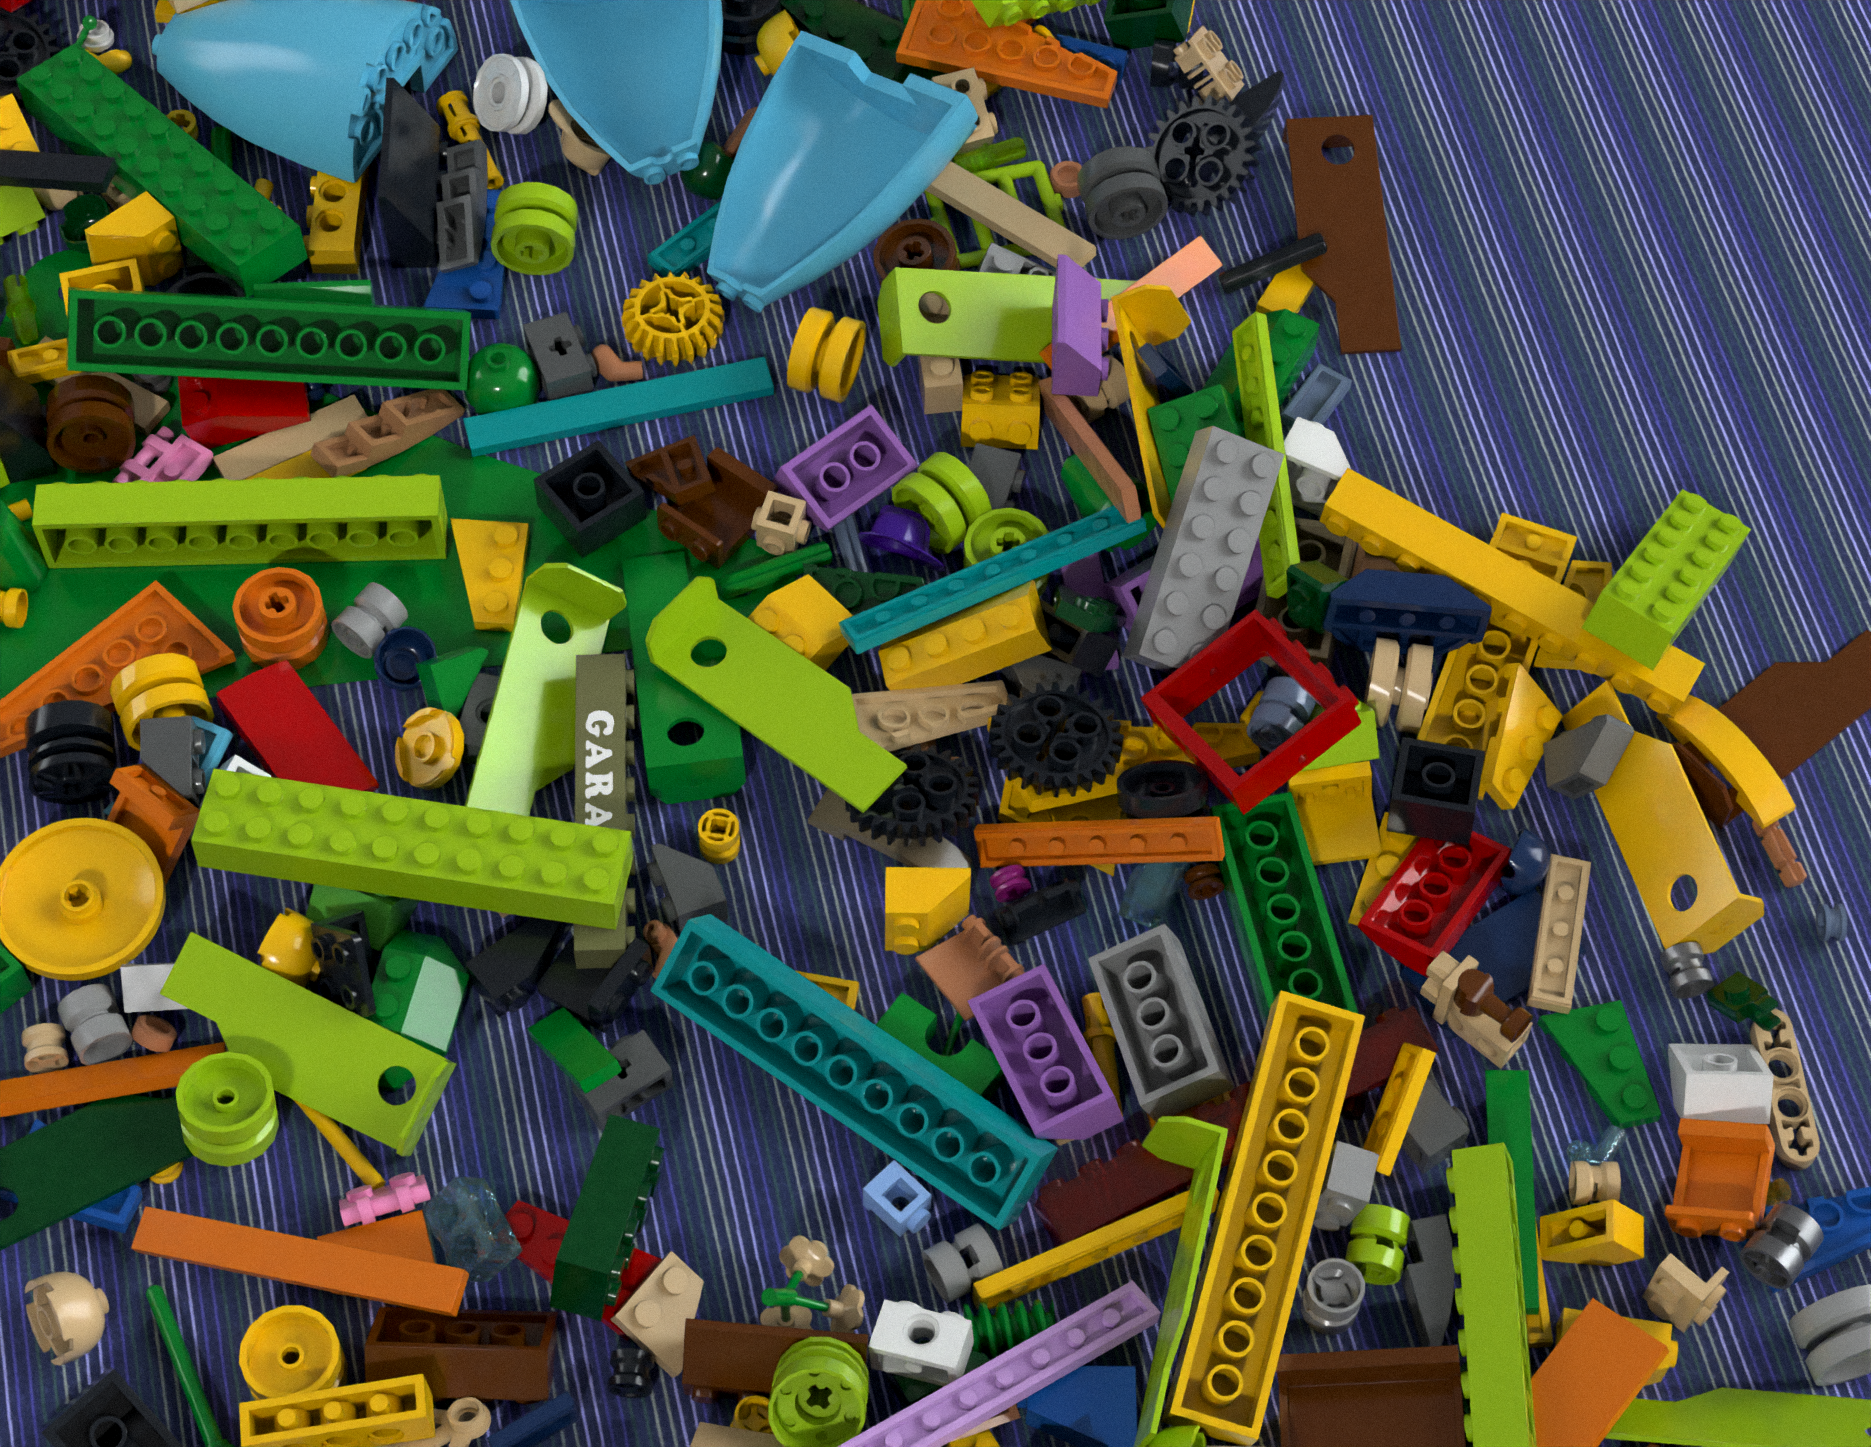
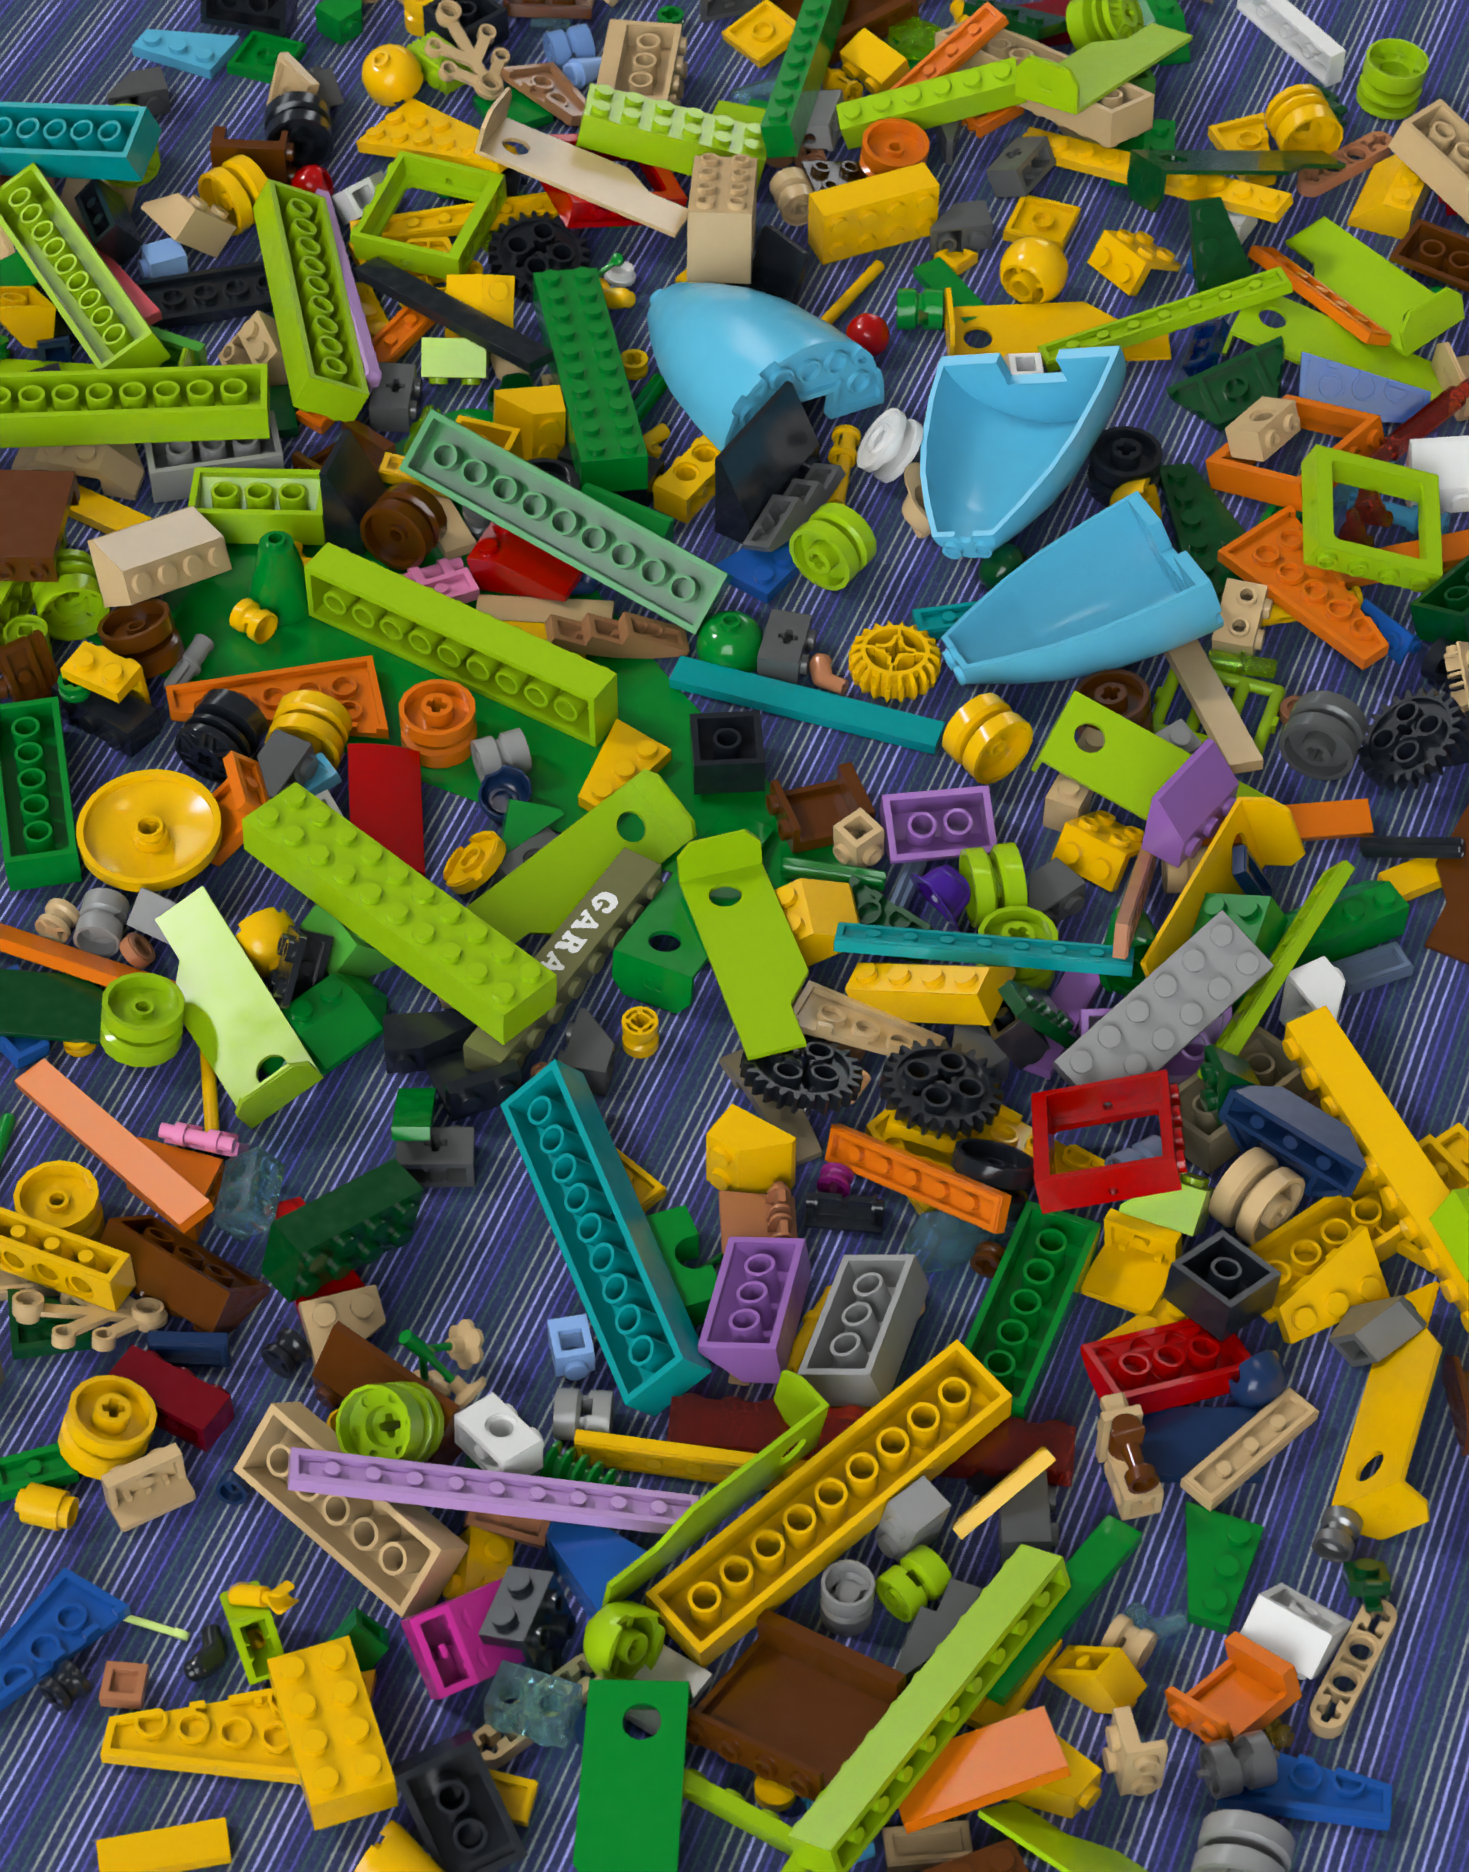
camera: 35 degrees right, 10 degrees down
reddish brown wing [625,435,716,505] -> none

